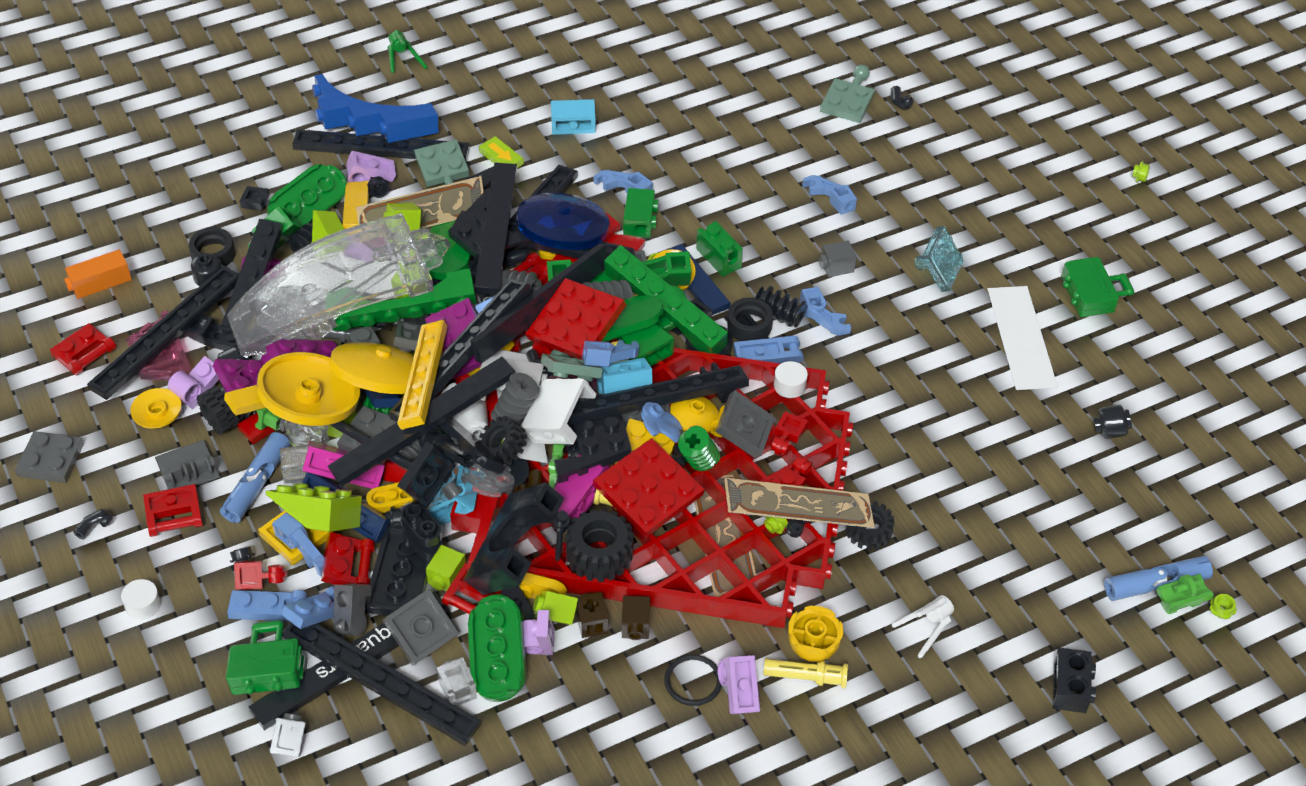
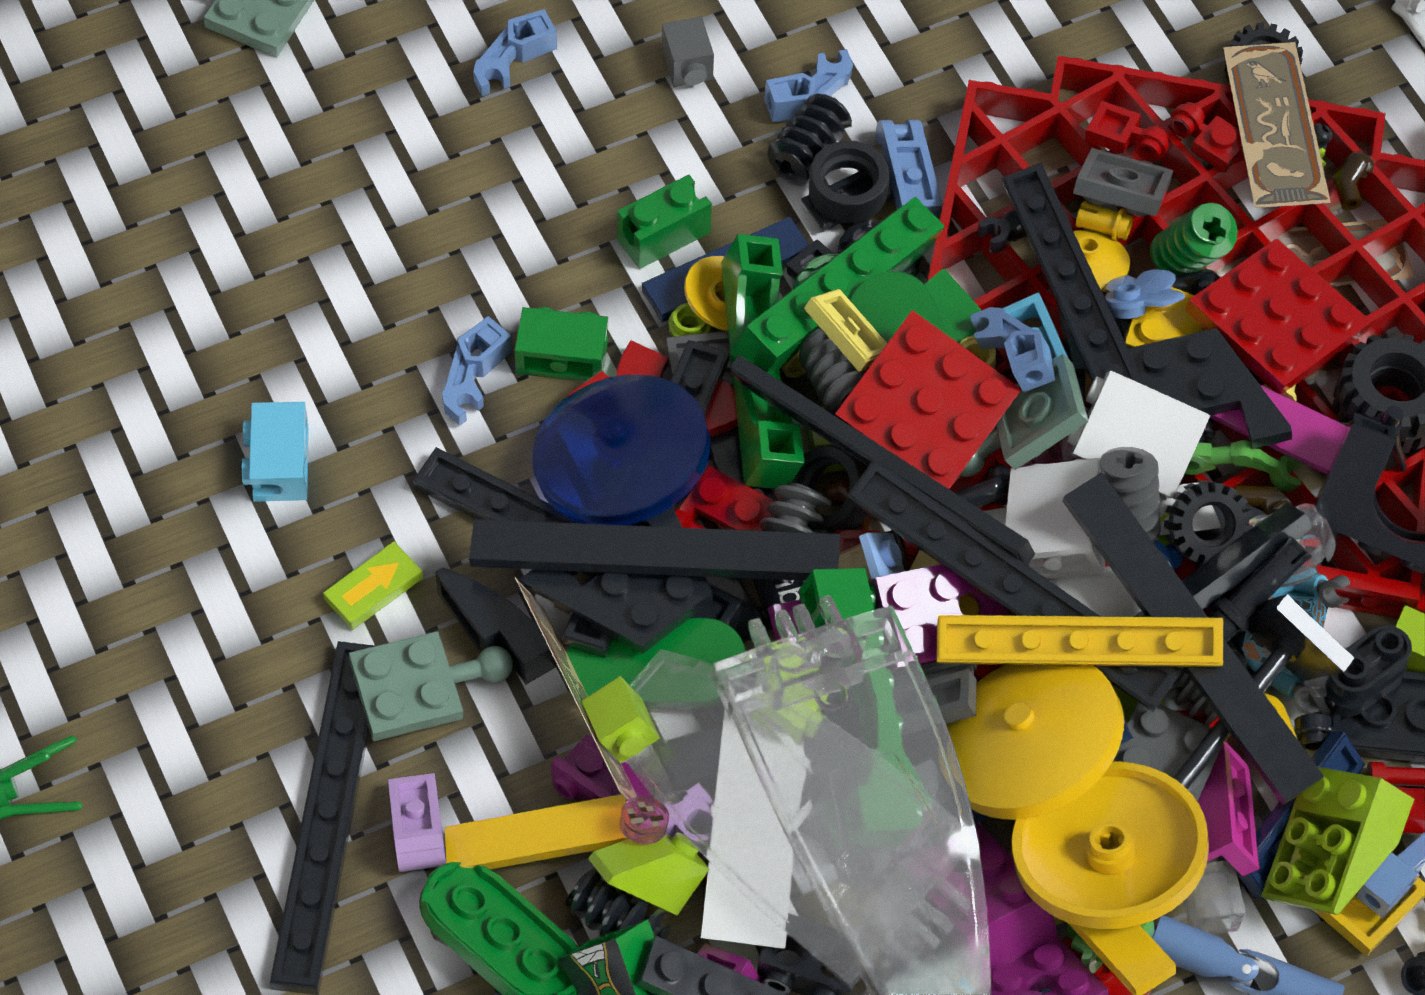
camera: 90 degrees left, 10 degrees up
blue arch [312,74,439,143] -> none
black plate [367,176,389,198] -> none
white piece [774,361,808,398] -> none
none -> clear pink tile [619,796,669,844]
none -> light yellow tile [804,289,887,372]
none -> dark brown arm [1333,151,1374,211]

